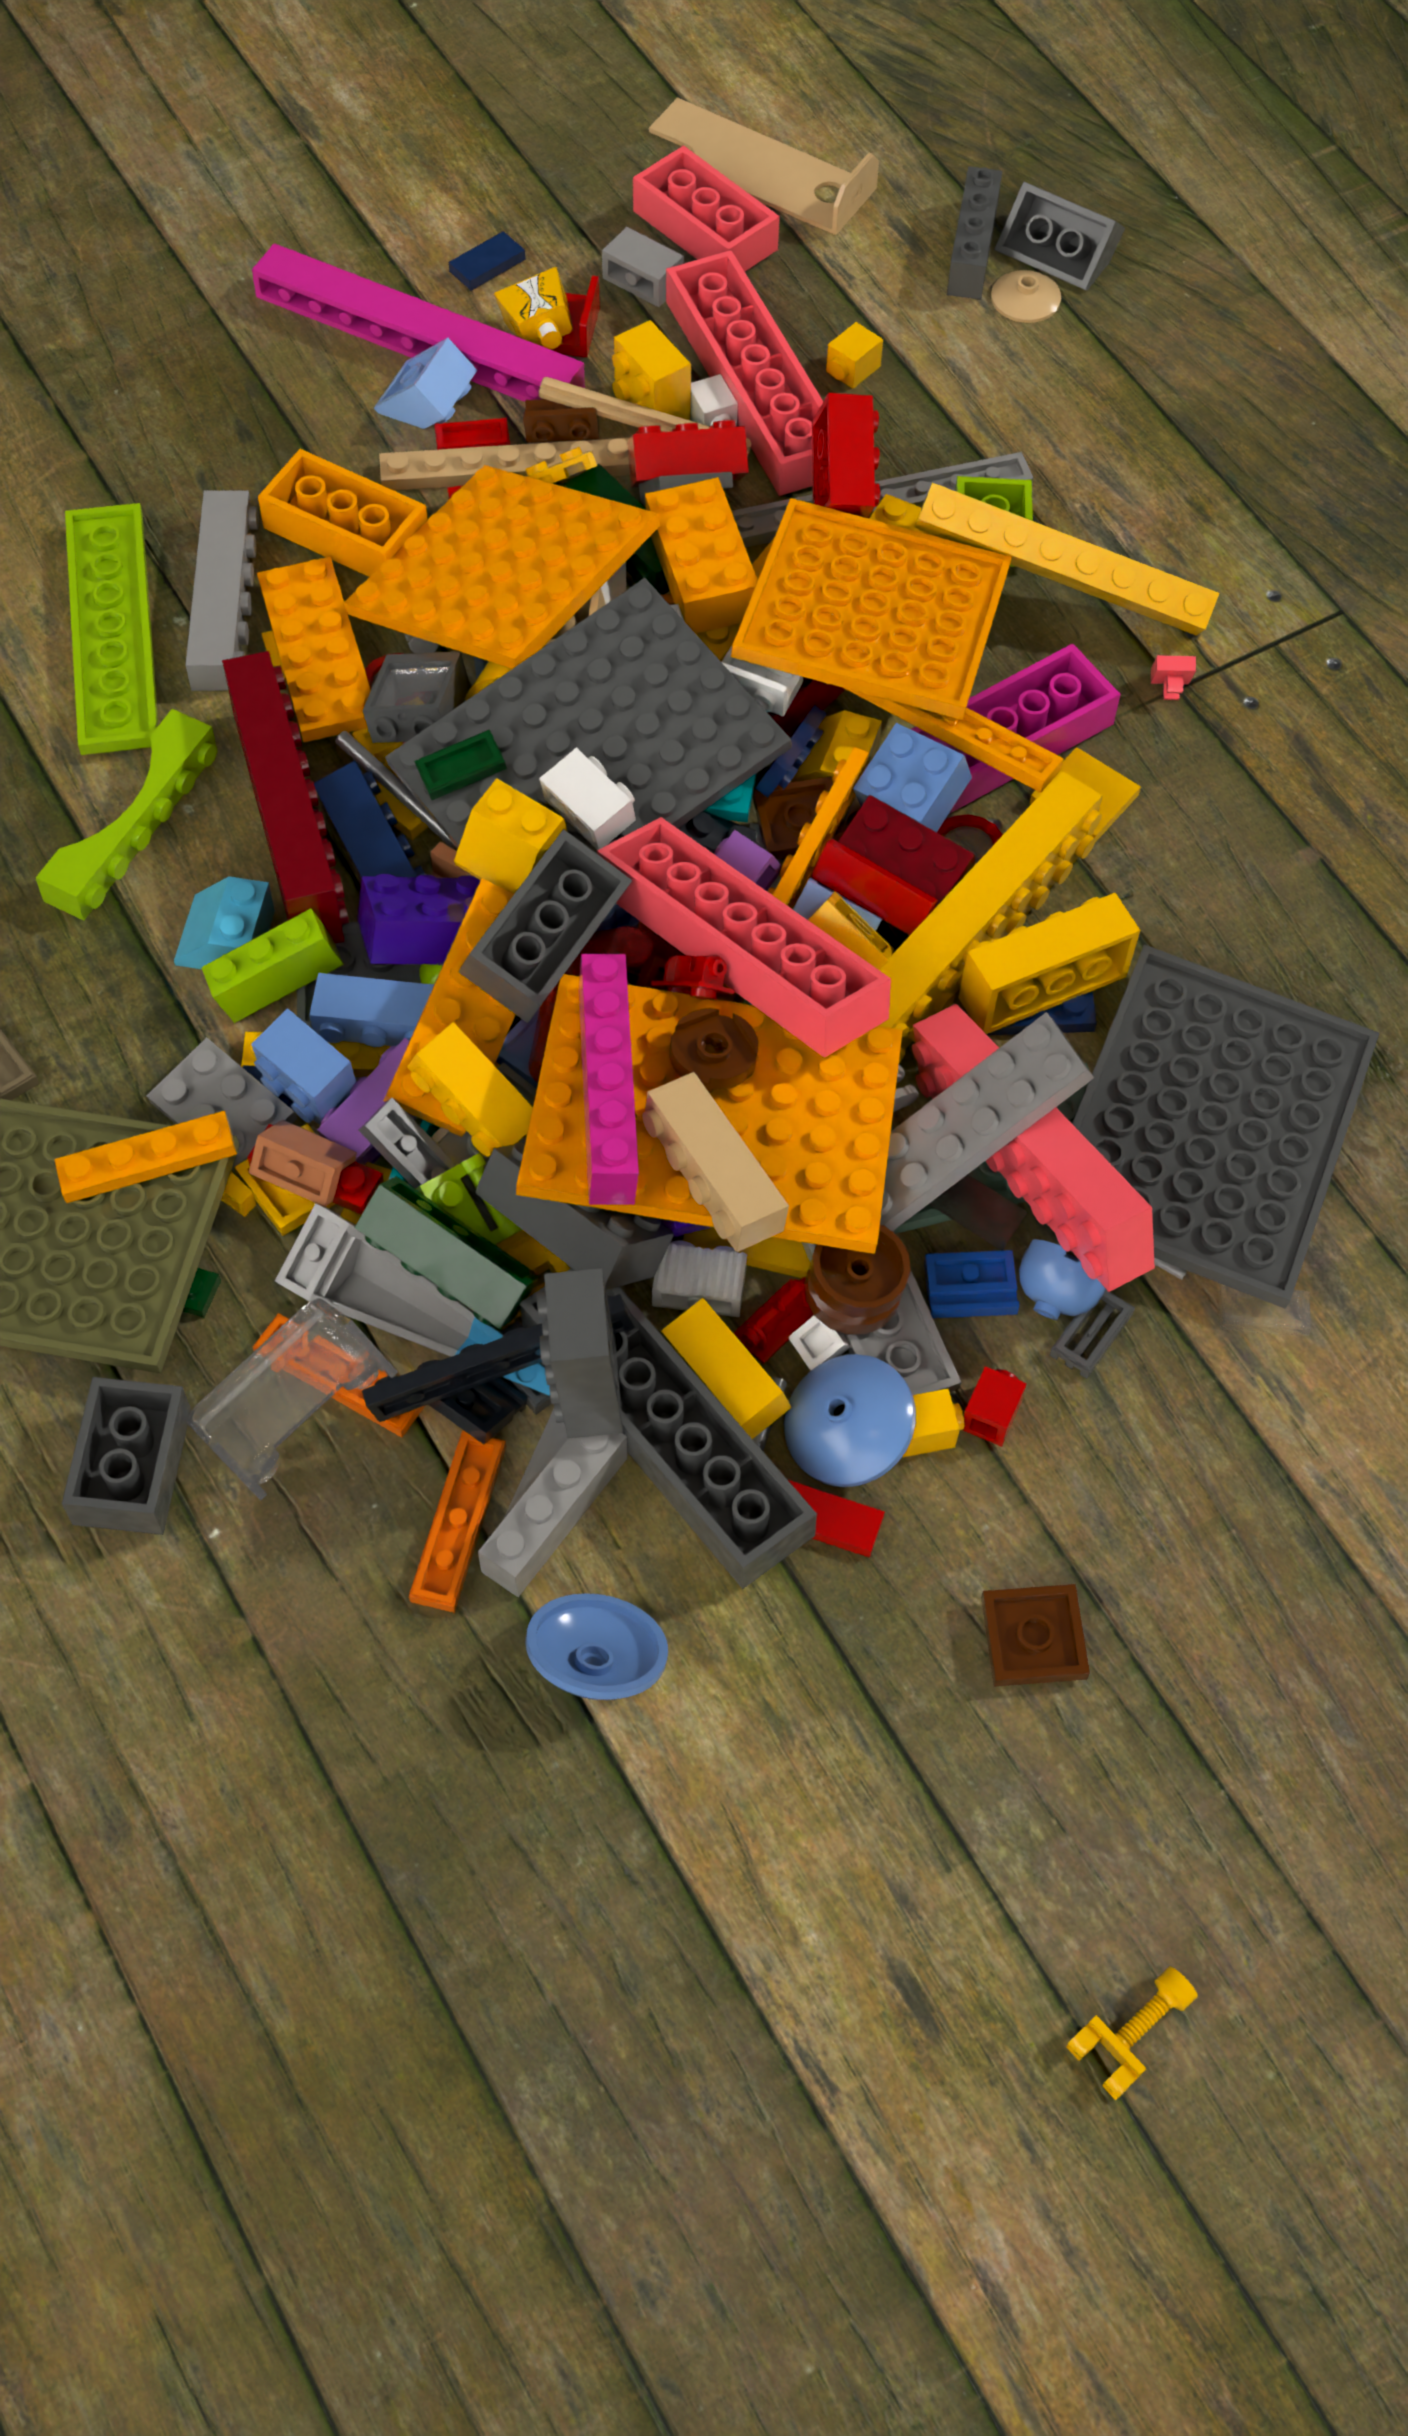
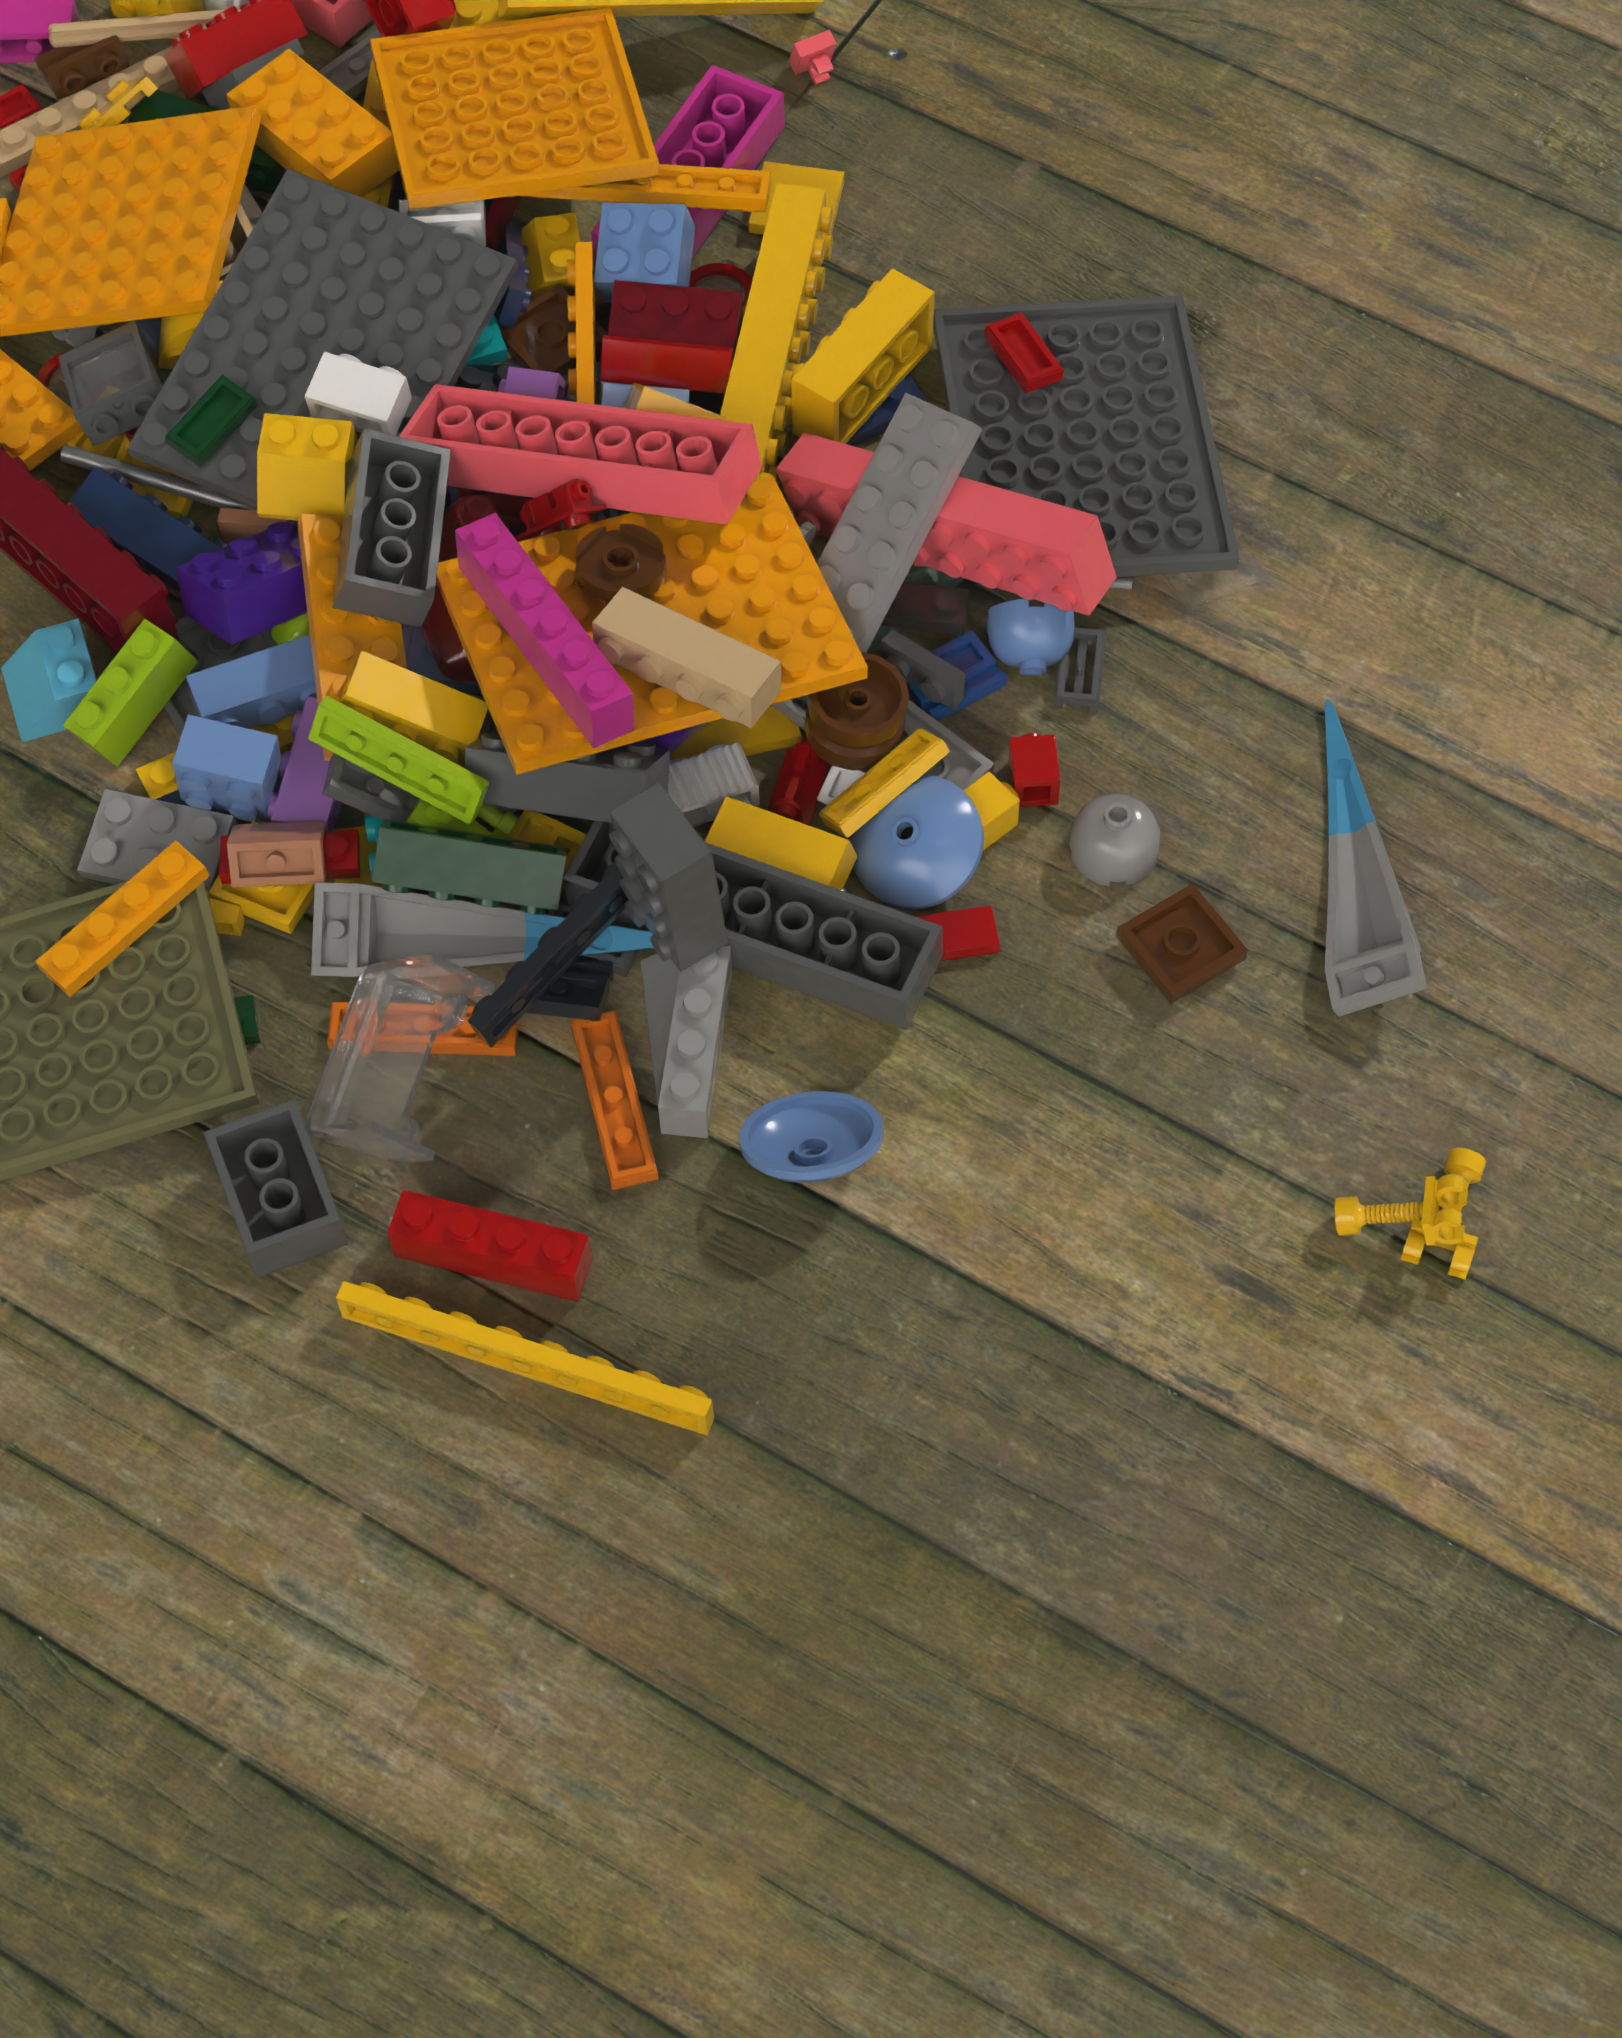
camera: 25 degrees left, 0 degrees up
none -> lime plate [308,696,490,825]
none -> yellow plate [336,1281,714,1436]
none -> red brick [387,1190,593,1302]
none -> yellow tile [819,728,950,838]
none -> dark grey plate [881,629,965,710]
none -> red tile [984,312,1064,394]
none -> light grey cylinder [1069,793,1161,886]
none -> light grey plate [1324,699,1427,1017]
none -> yellow bar [1335,1174,1468,1246]

